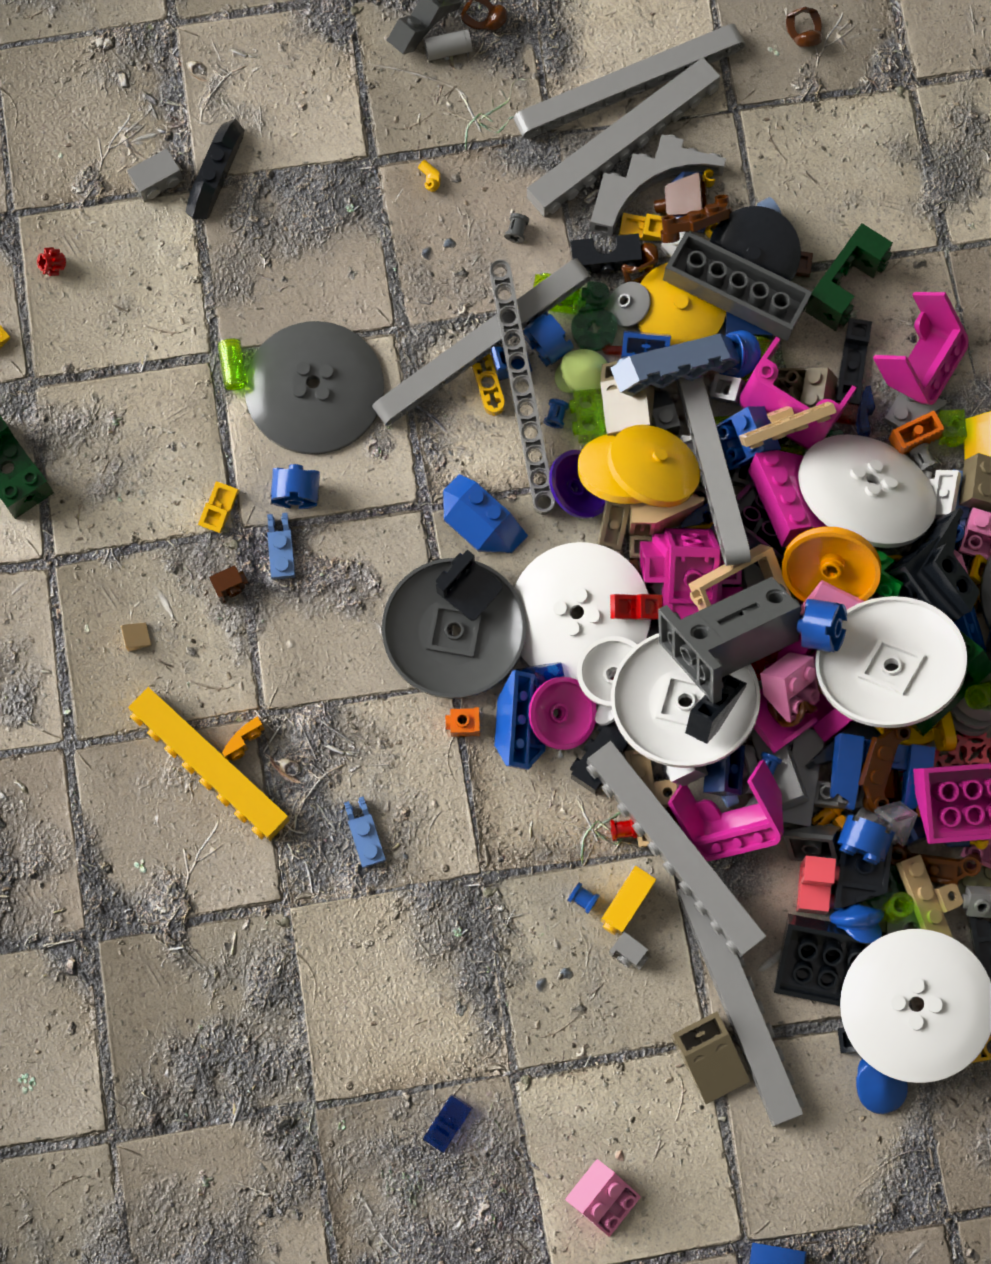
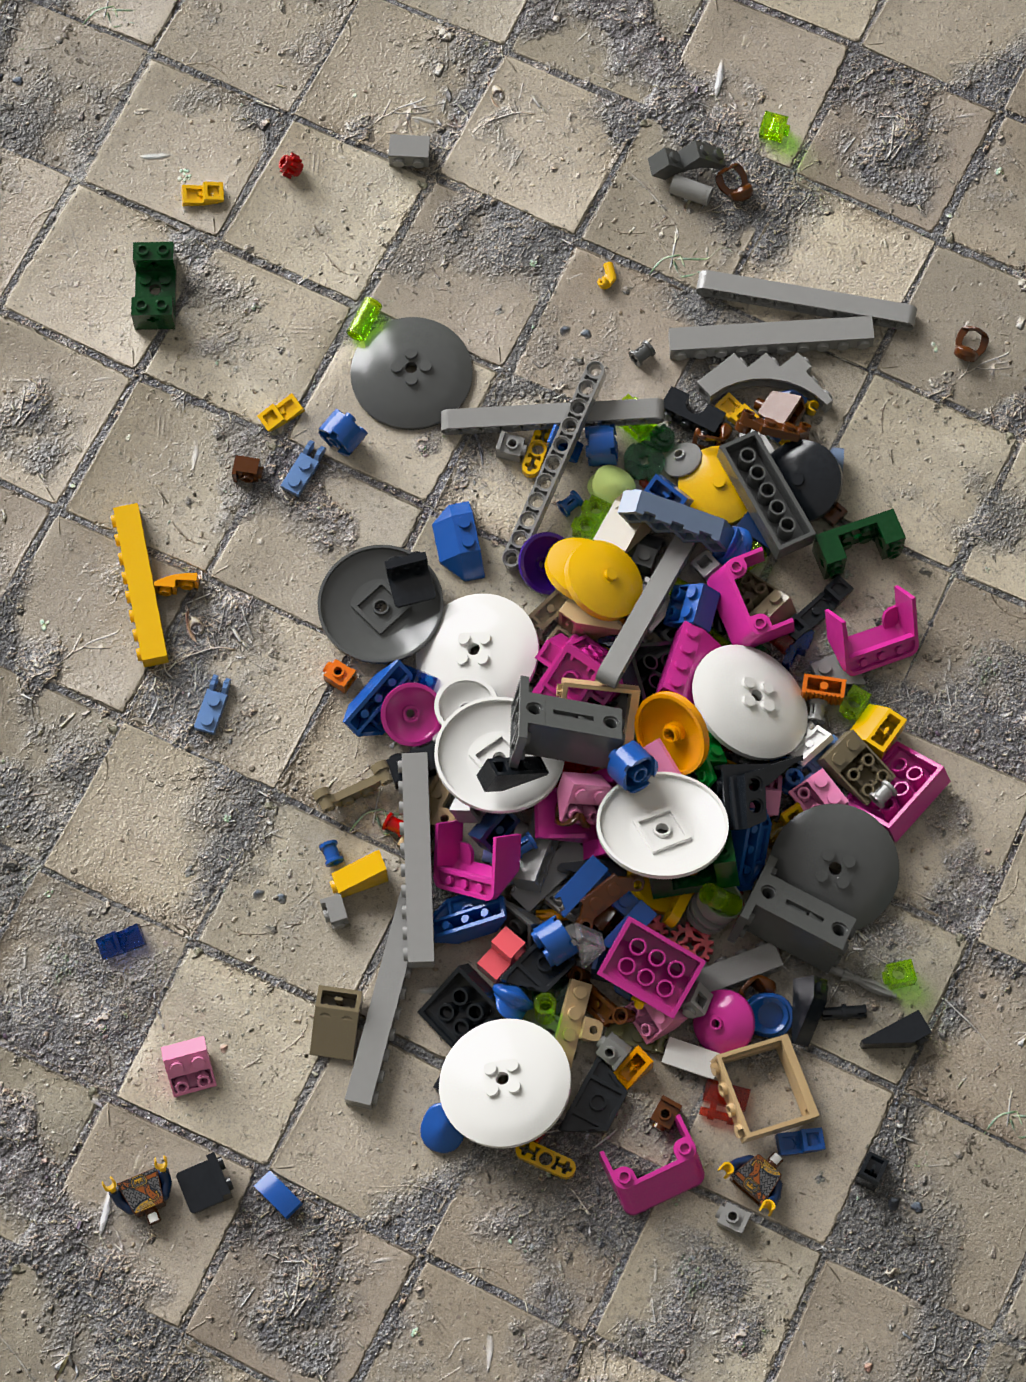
camera: 35 degrees right, 5 degrees down
tan slope [121,623,152,652] -> none
black brick [185,118,245,219] -> none
red slope [610,594,663,620] -> none
tan plate [739,402,837,449] -> none
none -> dark tan plate [312,760,393,813]
none -> blue wedge [433,894,507,944]
none -> light grey brick [496,430,528,463]

